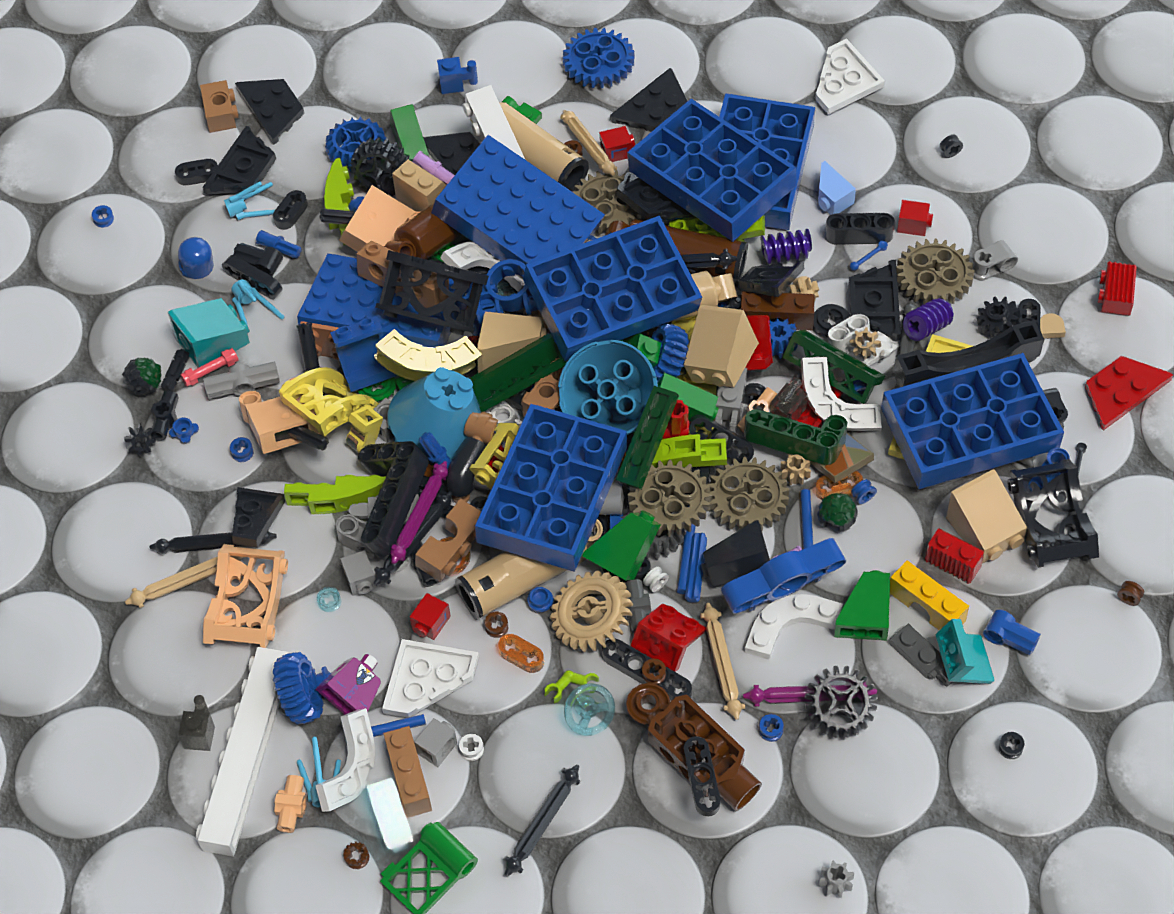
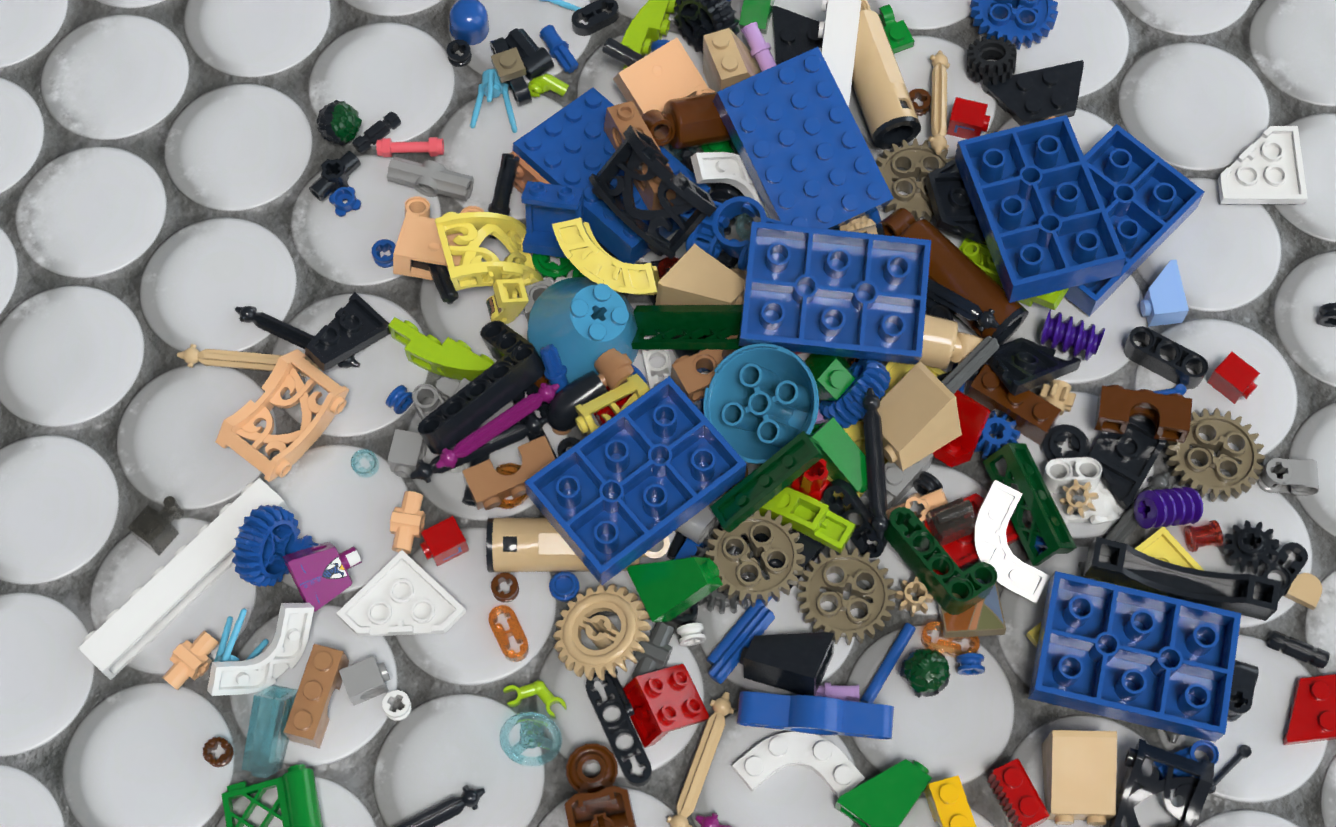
camera: 30 degrees right, 10 degrees up
black gear [124,423,156,456] -> none
teal slope [168,298,250,368] -> none
blue bar [371,714,426,737] -> none
reddish brown bush [642,658,666,685] -> none
none -> blue bush [386,385,413,414]
none -> light nougat axle [390,491,426,554]
none -> black bush [446,39,472,67]
none -> dark tan plate [491,47,526,83]
none -> lime arm [528,74,569,97]
none -> black hinge [606,668,635,717]
none -> black wheel [862,388,889,539]
none -> dark grey axle [941,336,999,394]
none -> black tyre [967,36,1017,85]
none -> reddish brown arch [1094,385,1192,443]
none -> clear red bush [1184,520,1223,552]
none -> black axle [1267,631,1330,668]

